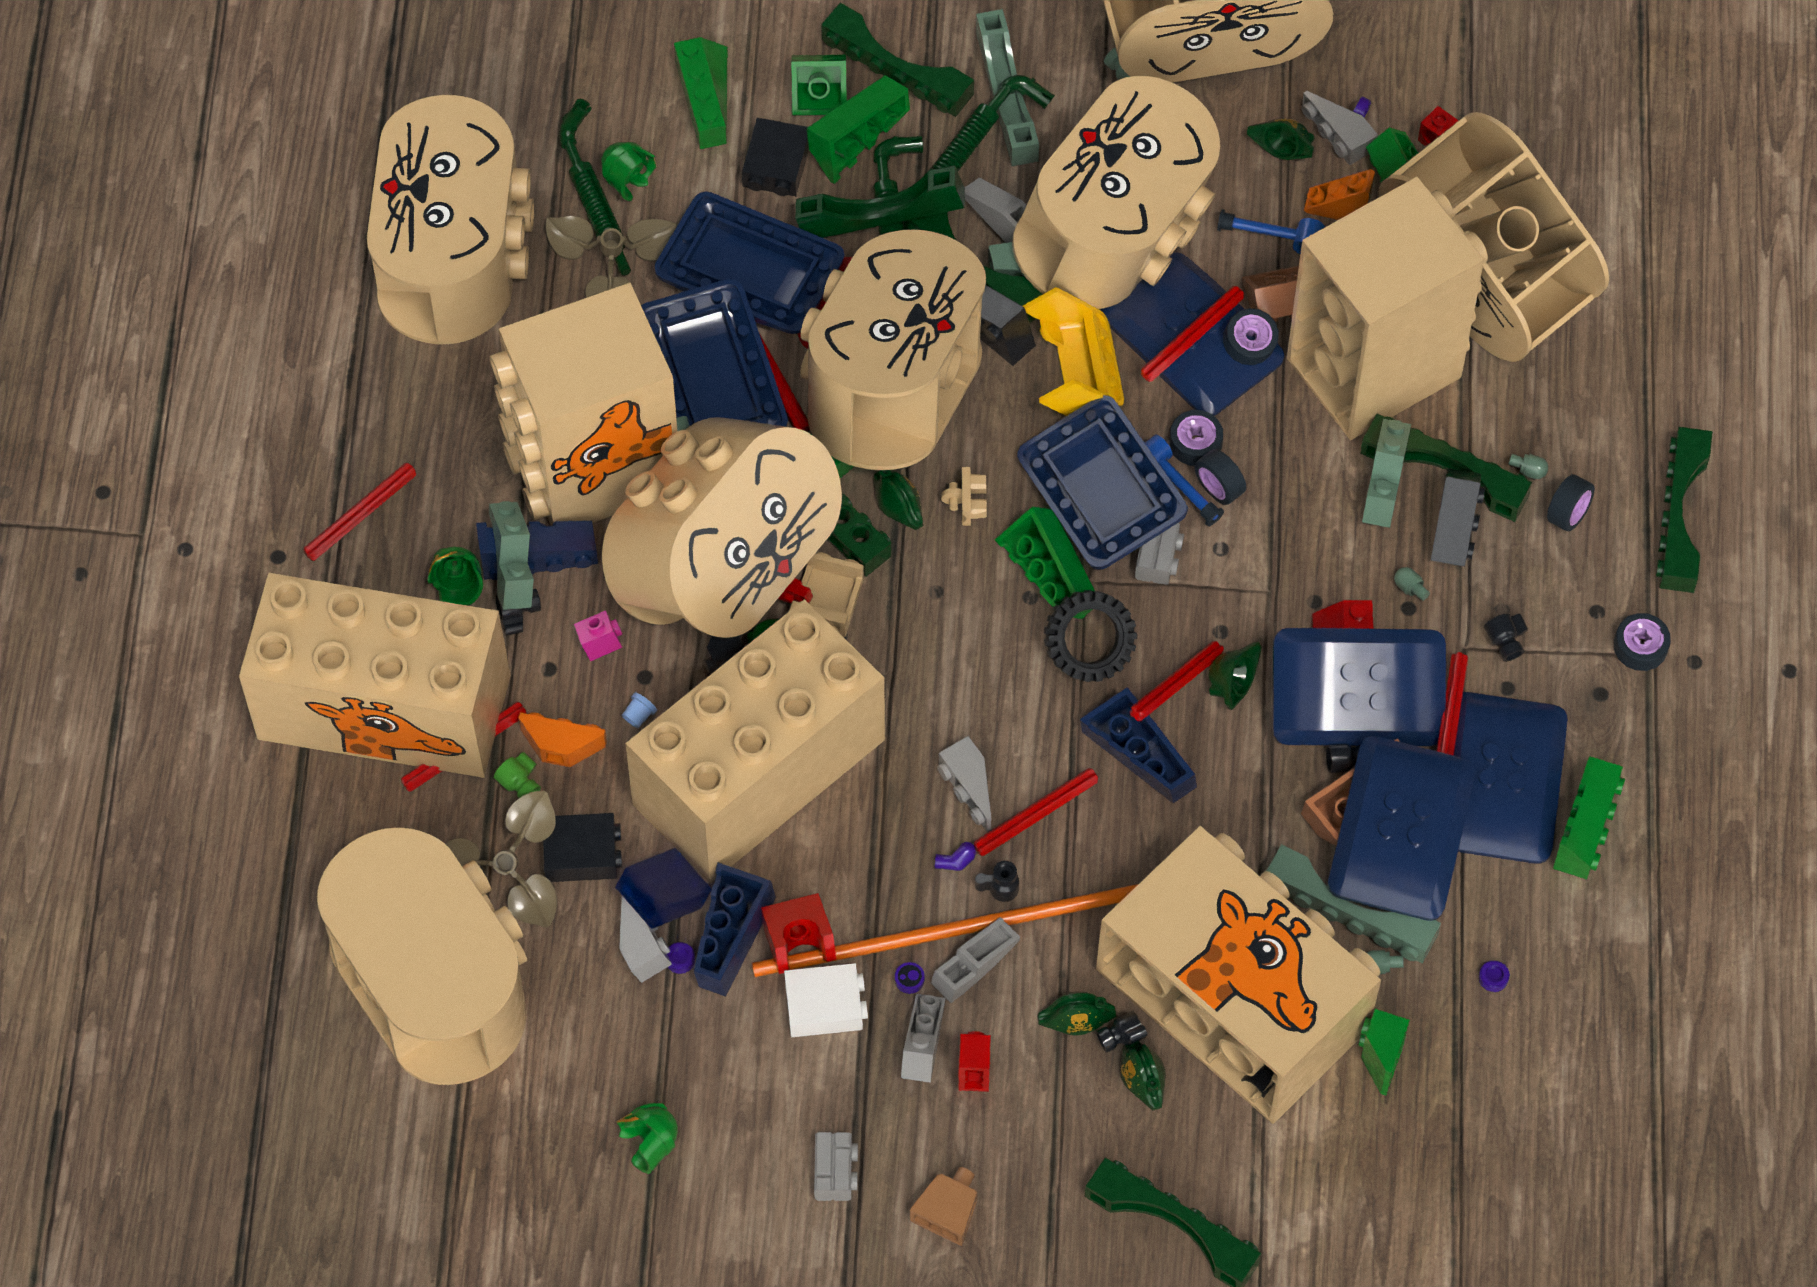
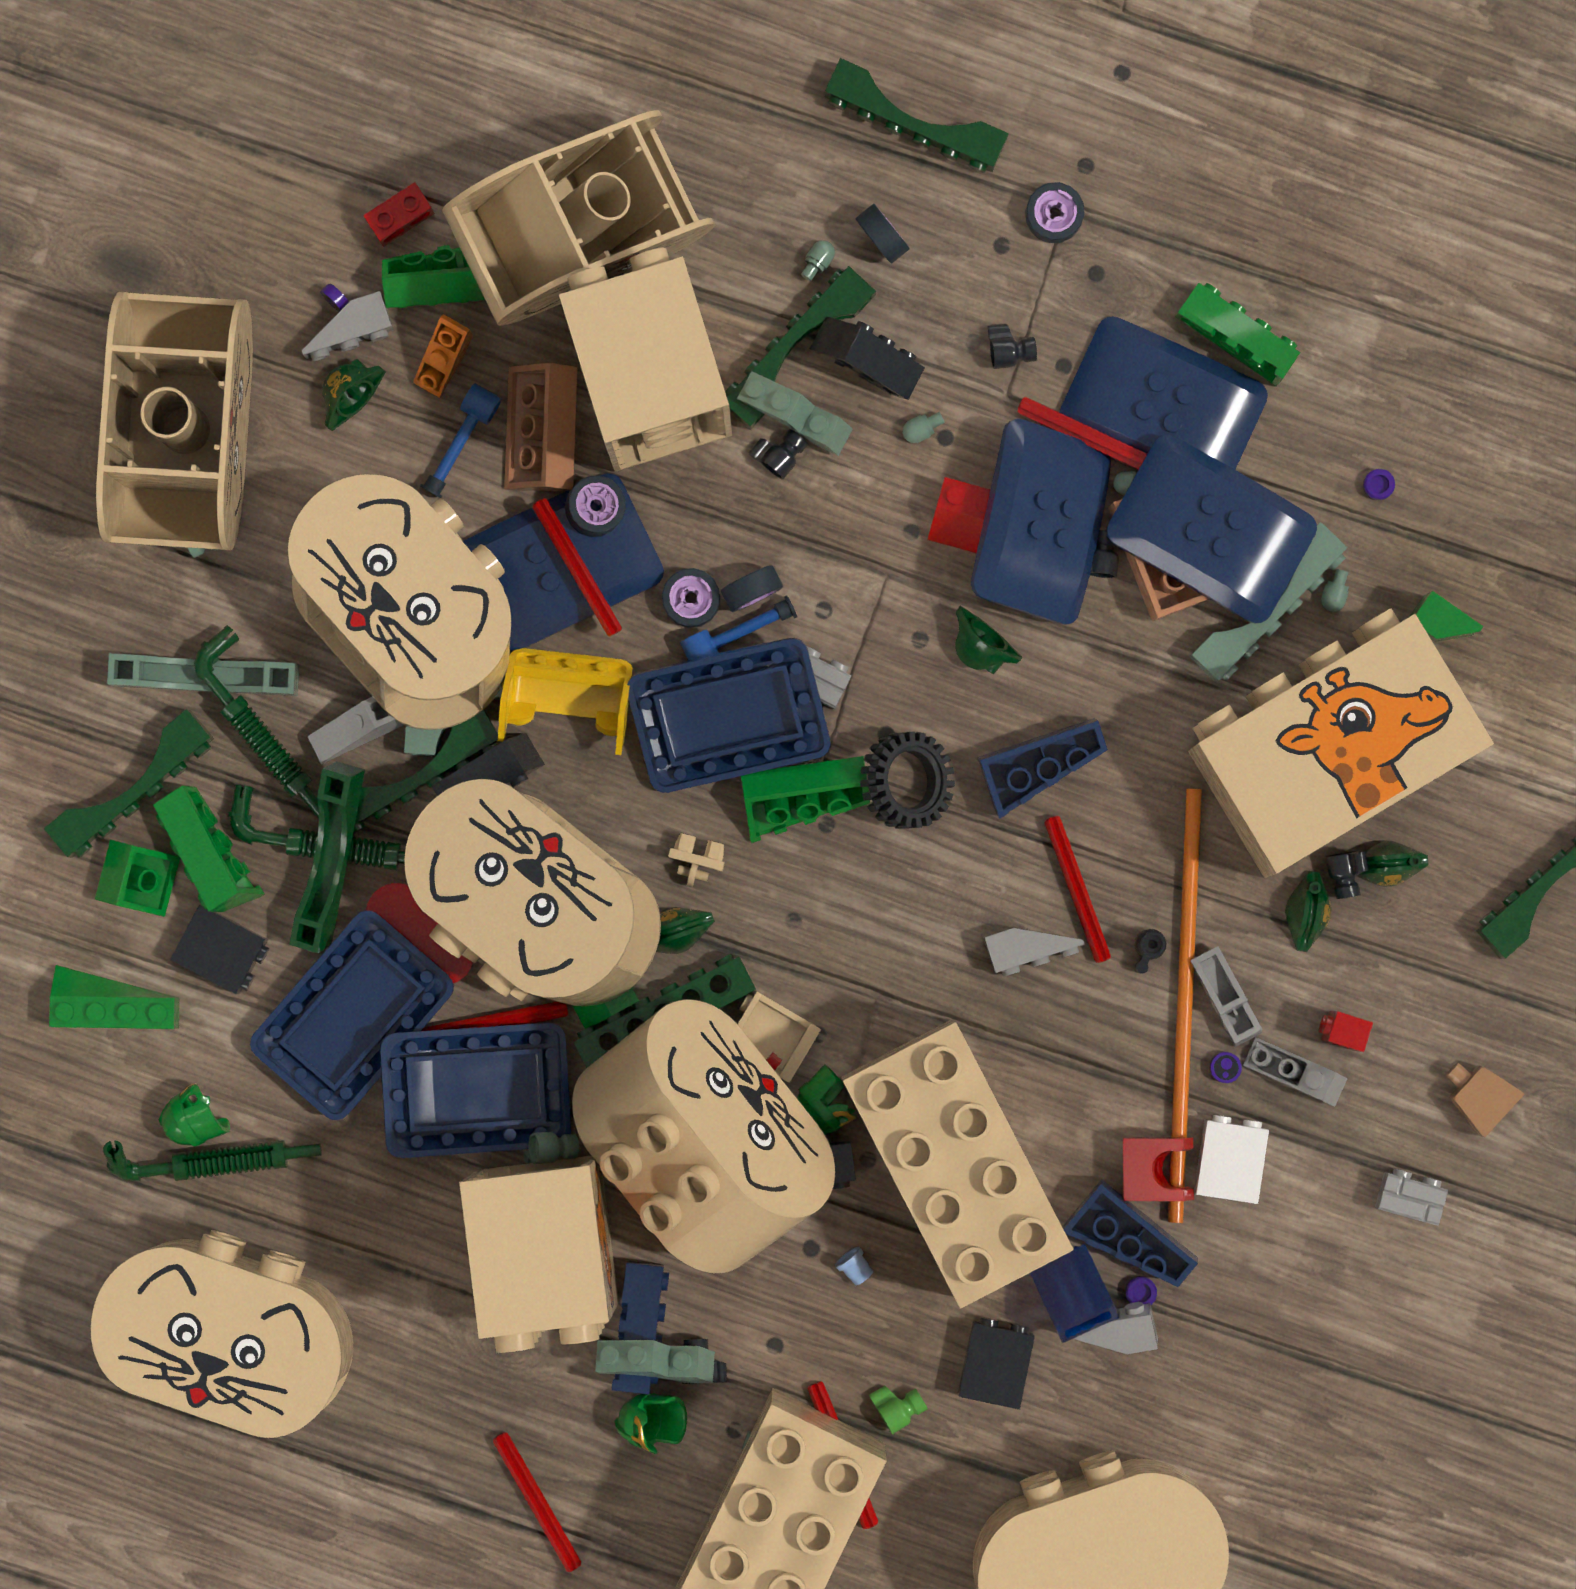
camera: 75 degrees left, 25 degrees up
dark tan plant [446,791,557,928] -> none
orange slope [519,712,607,767] -> none
dark tan plant [546,216,677,298] -> none
dark pink brick [574,610,623,661] -> none
green helmet [617,1103,678,1174] -> none
dark purple arm [935,842,976,871] -> none
red axle [1129,641,1224,721] -> none
none -> black piece [748,429,808,480]

